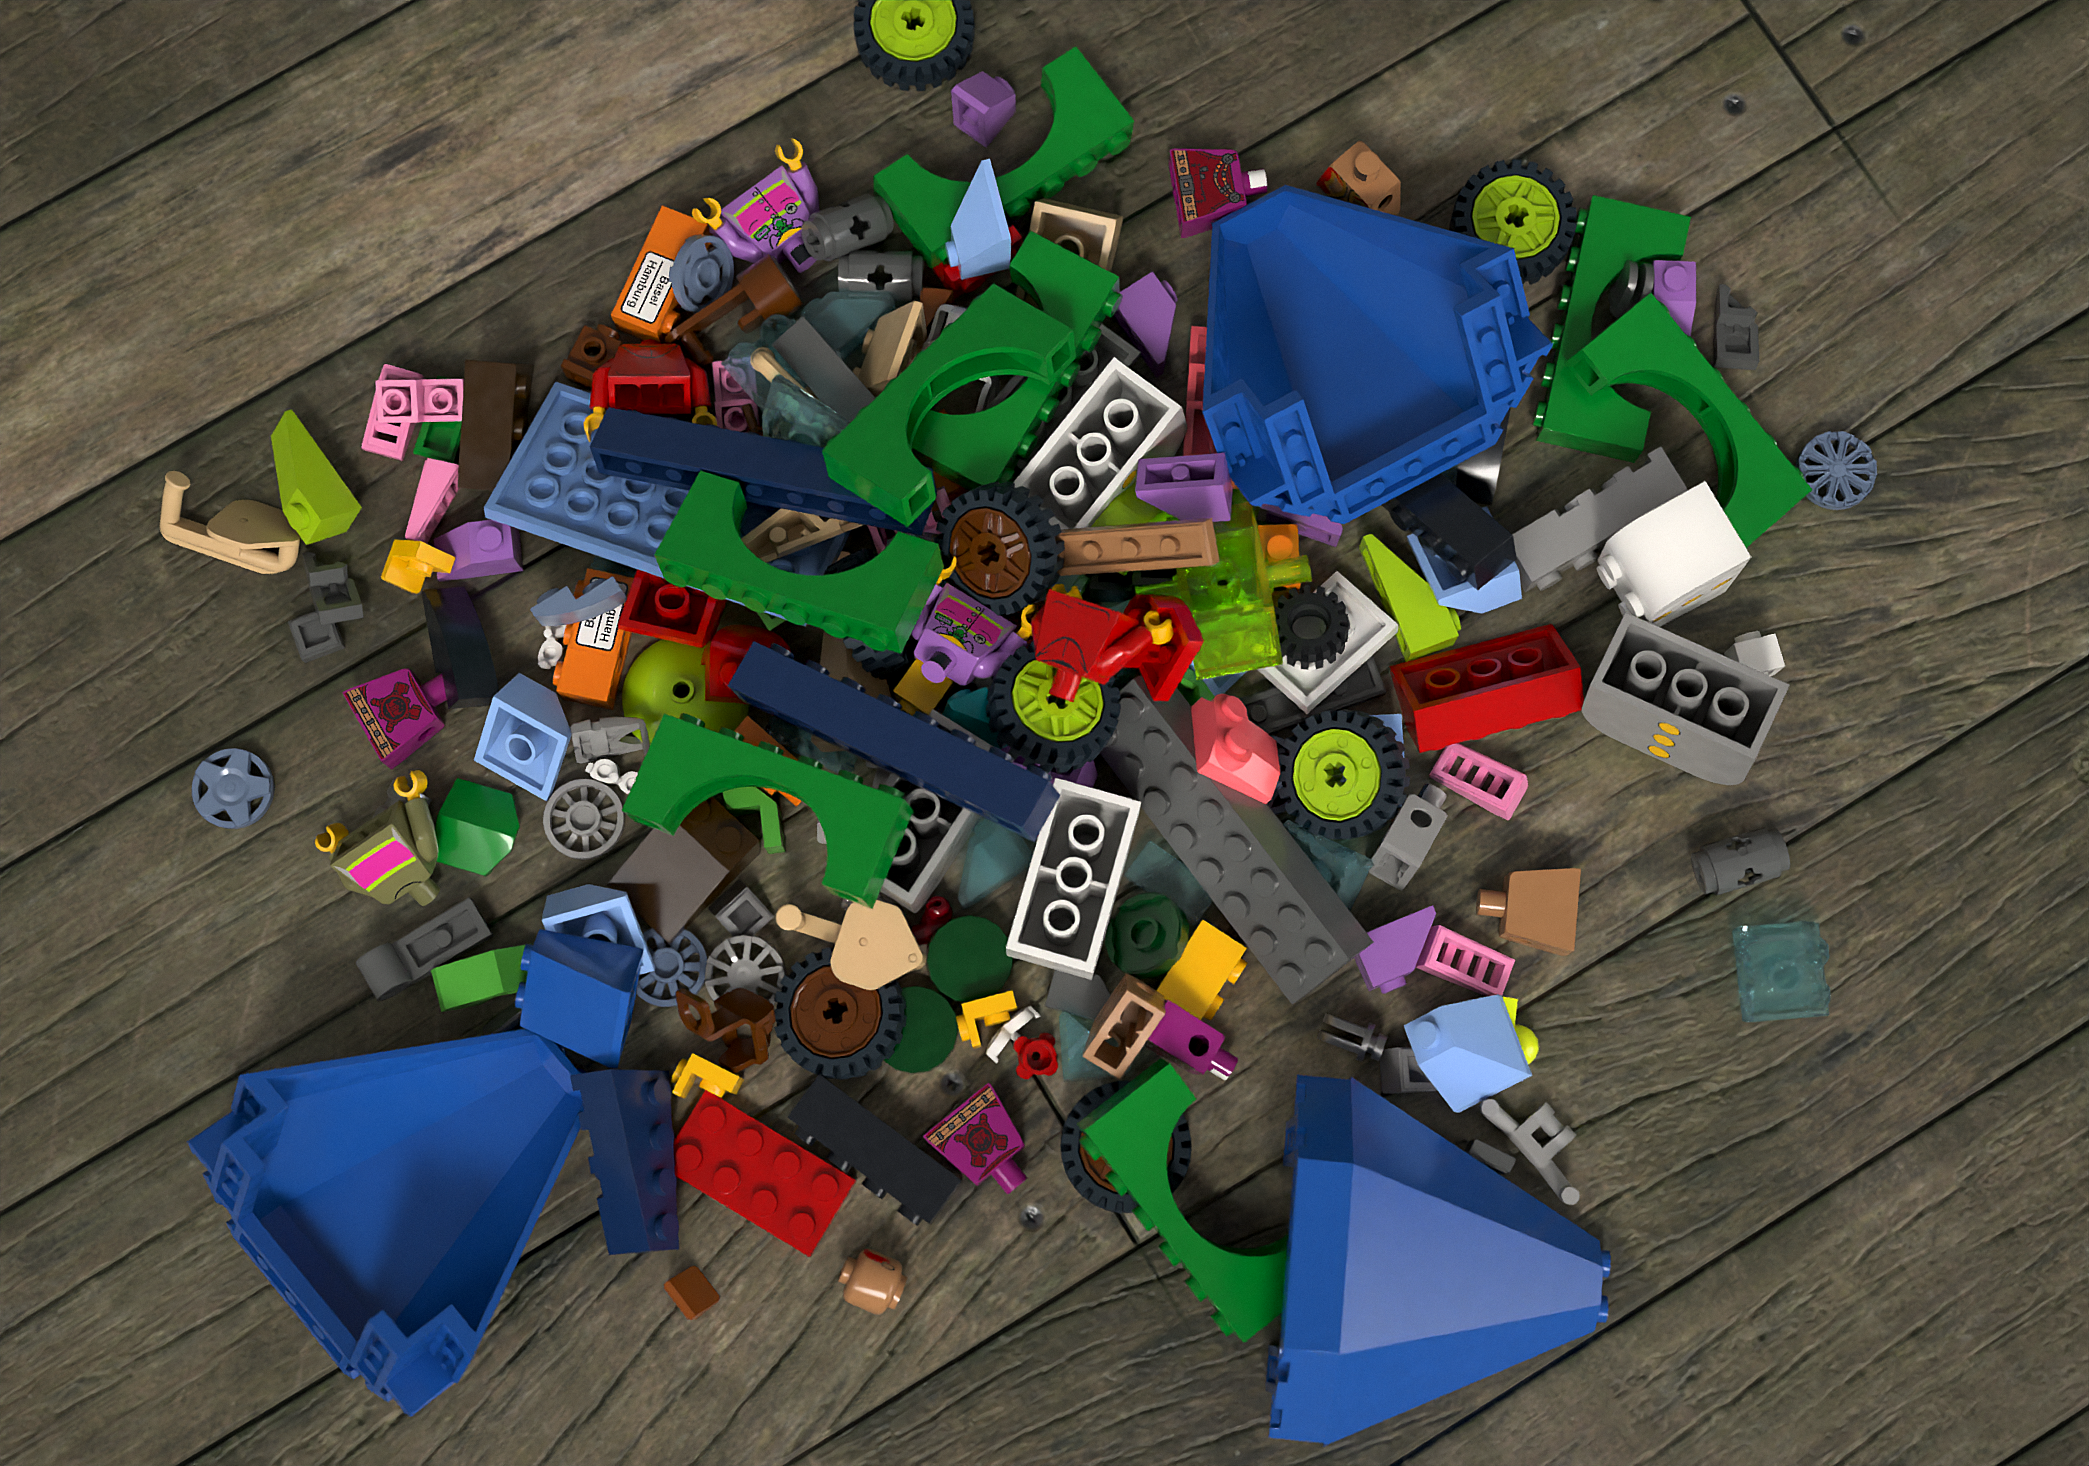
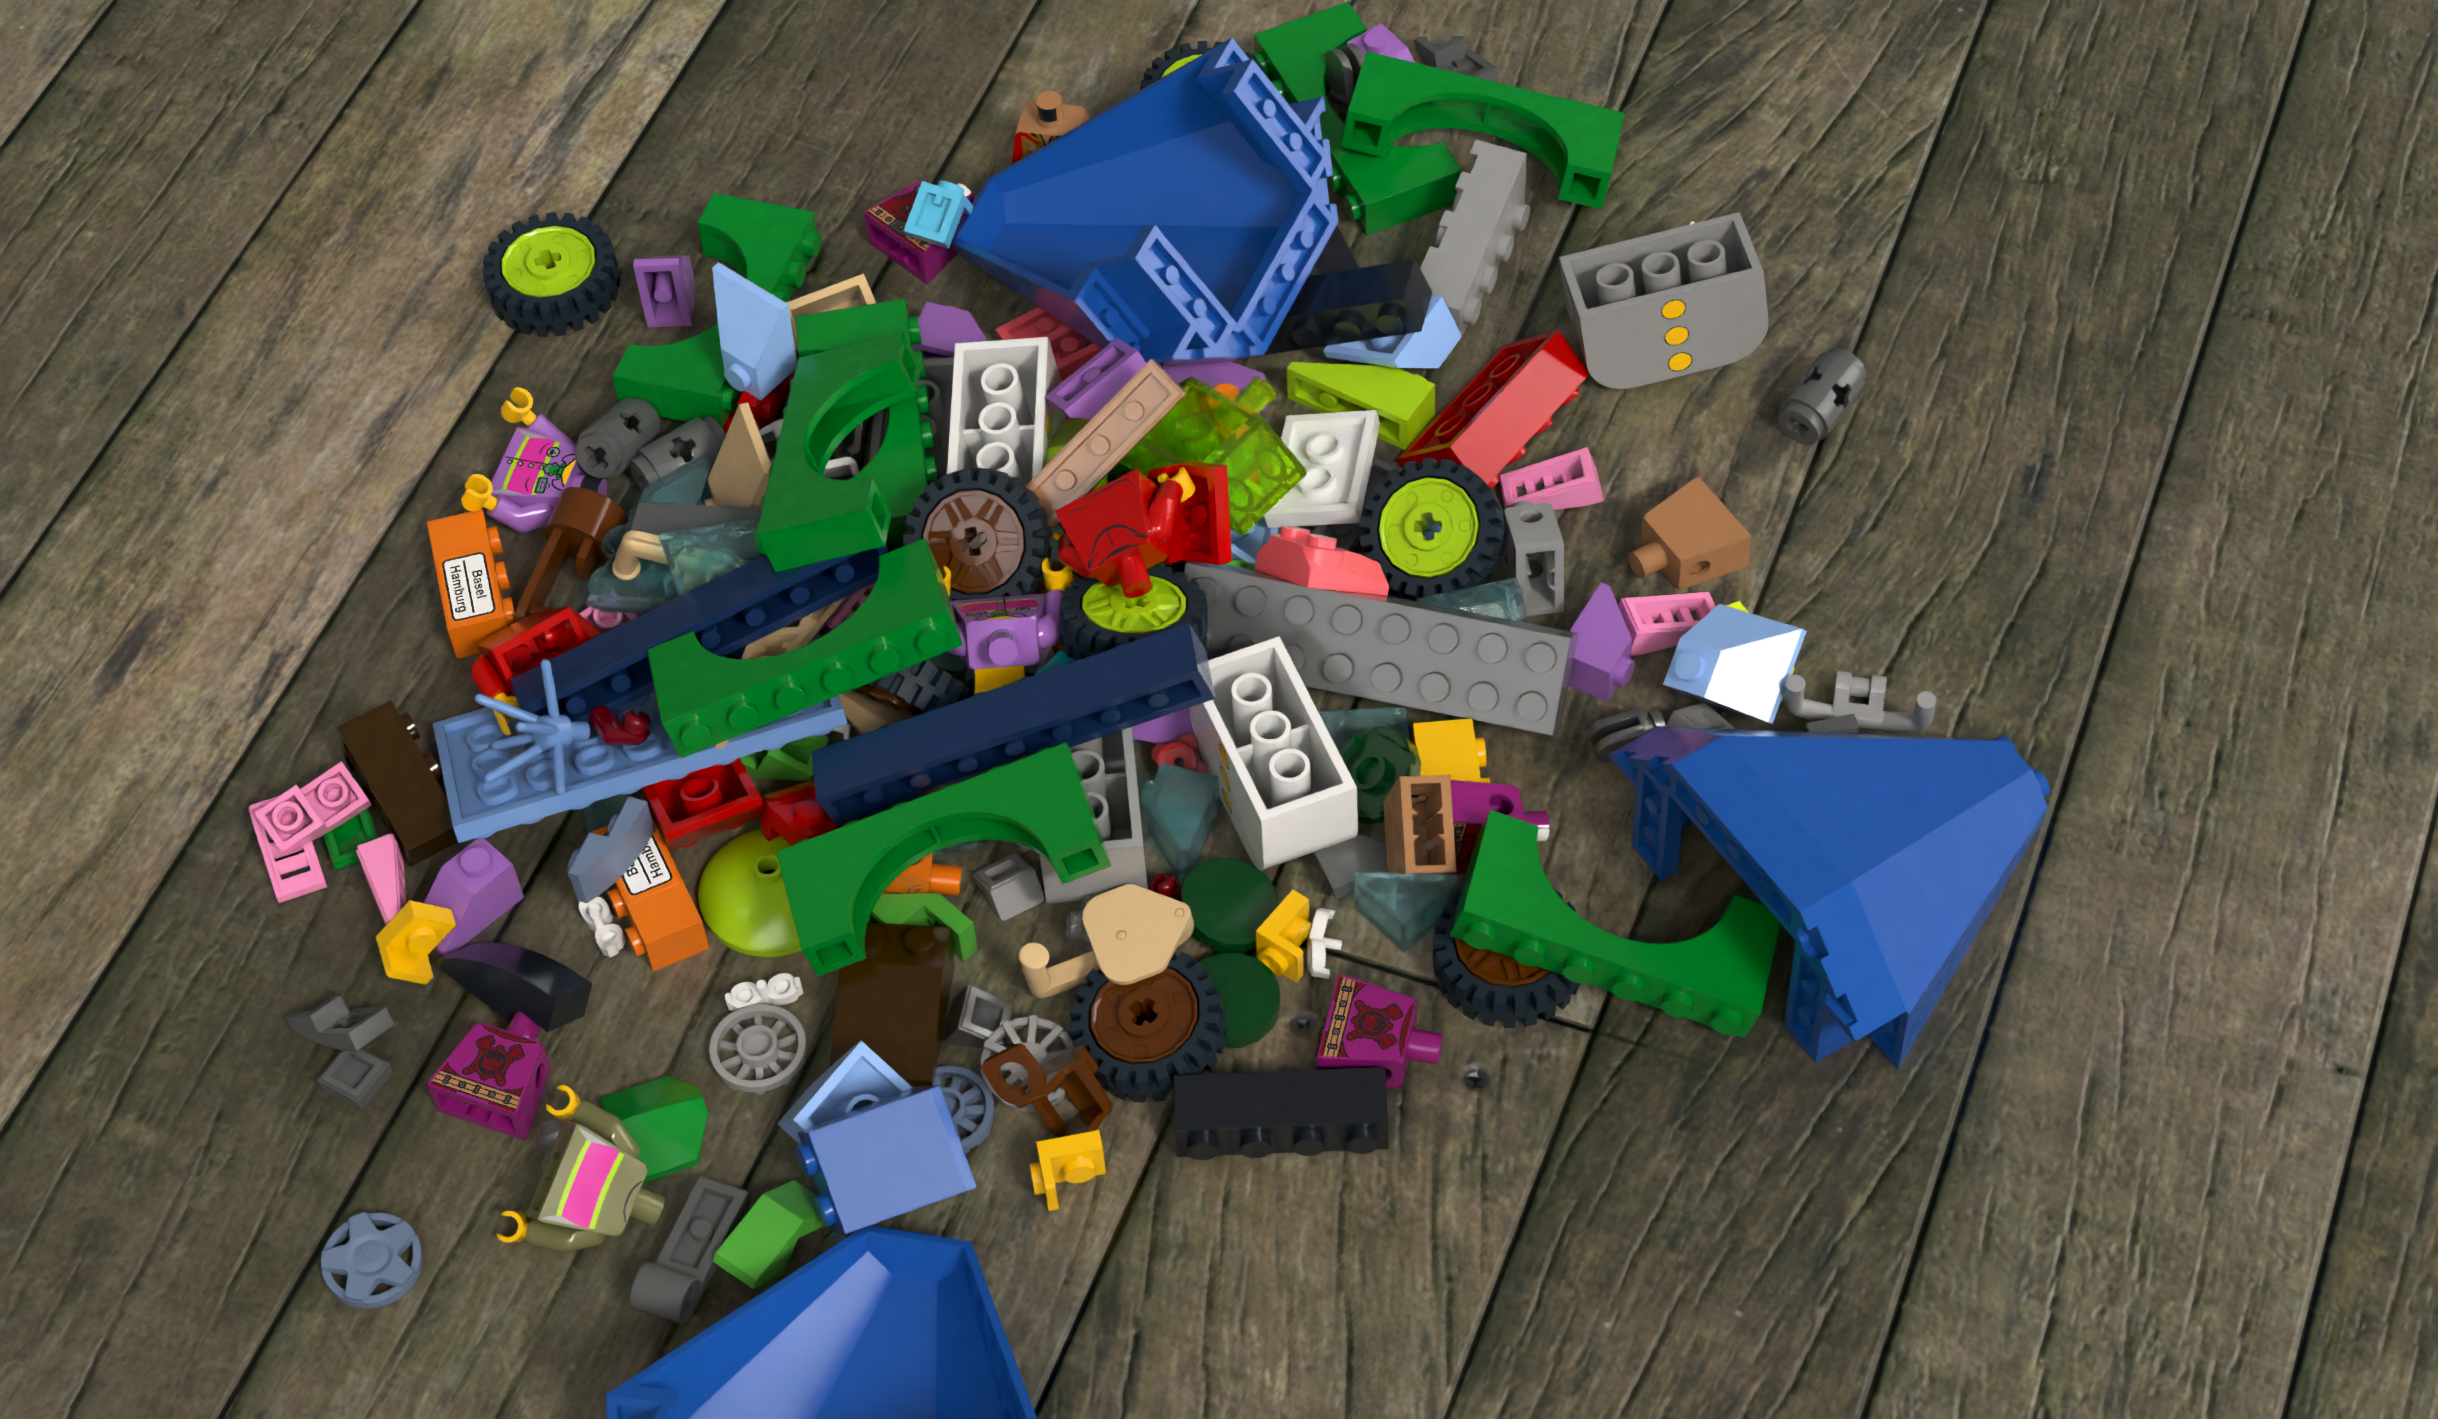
camera: 35 degrees left, 25 degrees down
tan piece [160,471,300,574] -> none
lime slope [271,409,362,545] -> none
light blue slope [474,673,571,801] -> none
reddish brown brick [561,324,623,390] -> none
light grey piece [570,717,650,763] -> none
dark blue wedge [570,1069,679,1255] -> none
dark orange slope [663,1266,720,1320] -> none
sand blue wheel [669,234,734,313] -> none
red plate [673,1090,857,1257] -> none
medium nougat head [838,1248,907,1315] -> none
red plate [1013,1032,1058,1079] -> none
black tyre [1270,585,1349,670] -> none
white brick [1597,481,1751,627] -> none
clear light blue slope [1732,920,1831,1022] -> none
sand blue wheel [1796,431,1877,510] -> none
none -> medium blue plant [475,659,590,795]
none -> dark red arm [589,706,651,745]
none -> medium azure bracket [903,180,974,249]

